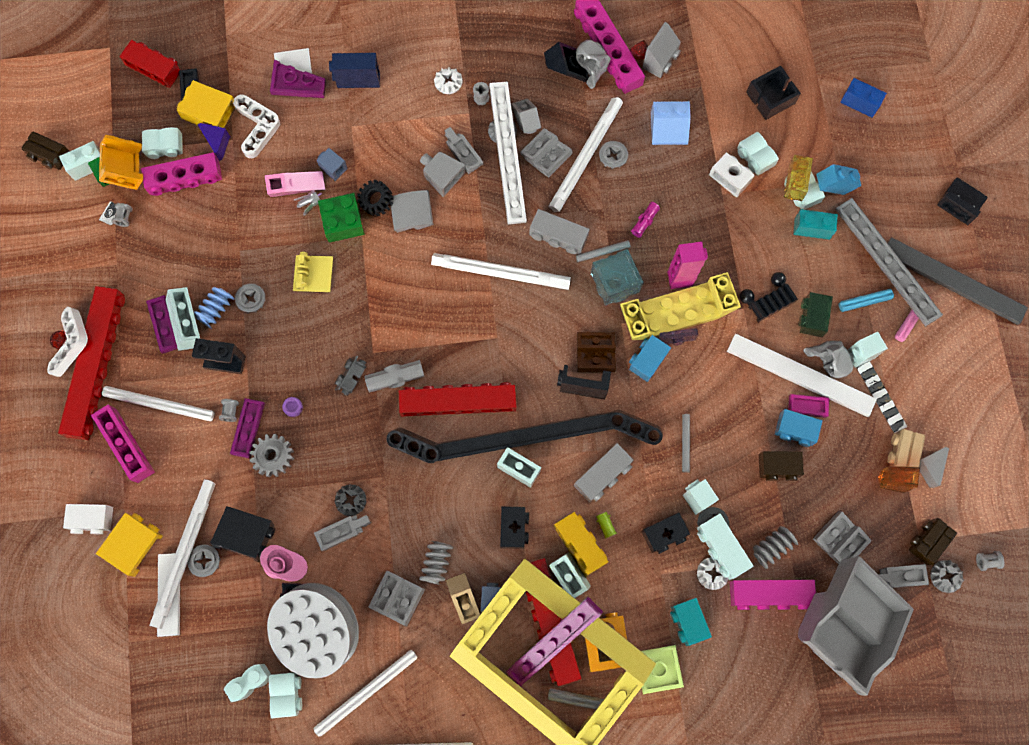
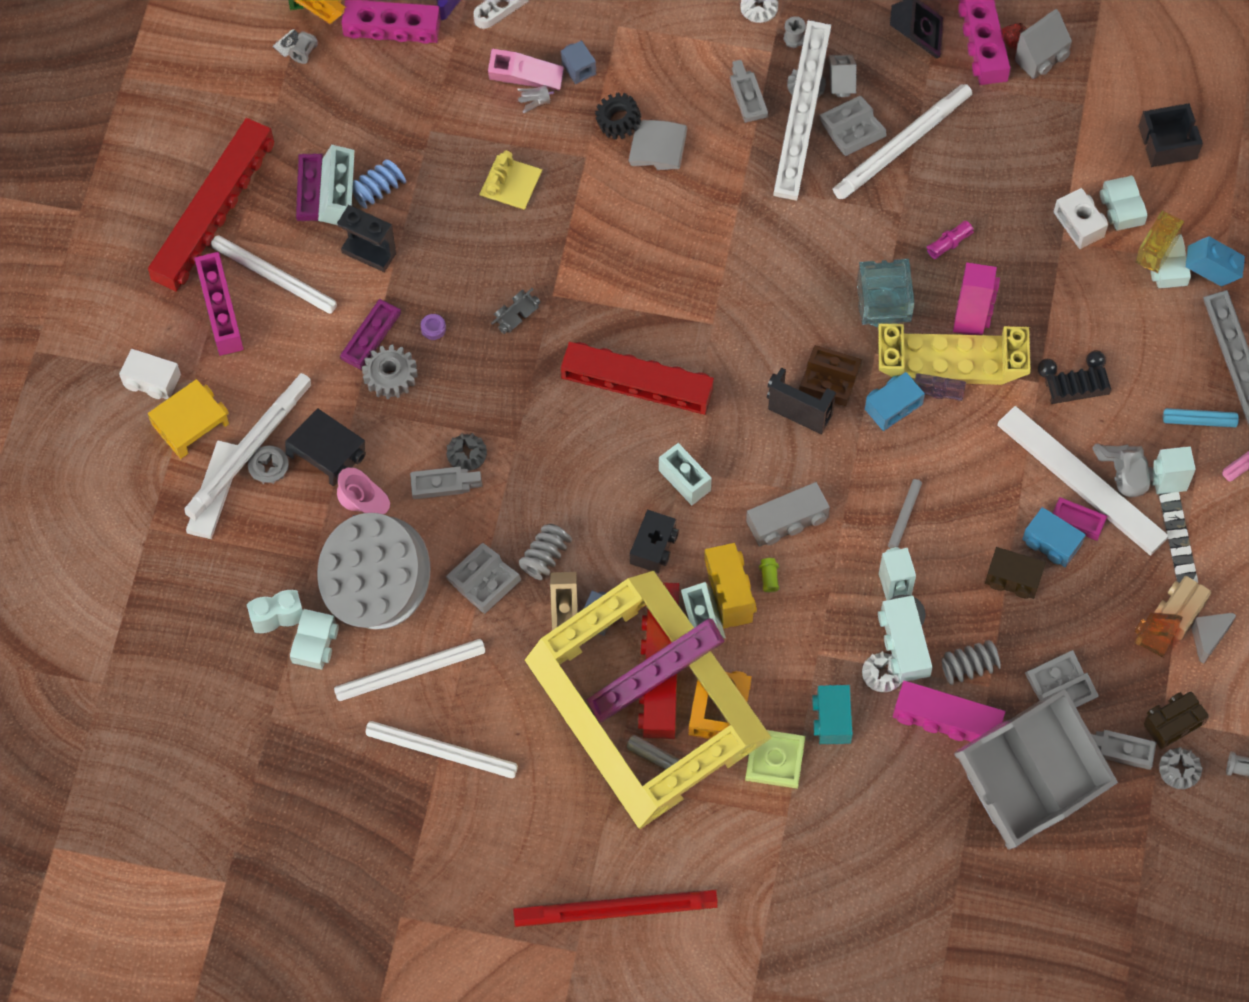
camera: 20 degrees right, 10 degrees down
white beam [47,307,88,377] -> none
clear red wheel [50,331,67,351] -> none
light grey bush [219,399,239,422] -> none
light grey gear [235,284,266,313] -> none
green brick [318,193,365,243] -> none
light grey piece [364,360,425,393] -> none
black piece [386,410,663,463] -> none
light grey torso [420,152,466,197] -> none
white piece [431,253,571,290] -> none
light grey brick [529,209,590,254] -> none
light grey head [576,40,611,89] -> none
light grey bar [576,240,631,262] -> none
light grey gear [599,141,628,169] -> none
black brick [641,513,690,554] -> none
light blue slope [651,101,690,145] -> none
teal brick [793,209,838,240] -> none
clear green brick [798,292,833,337] -> none

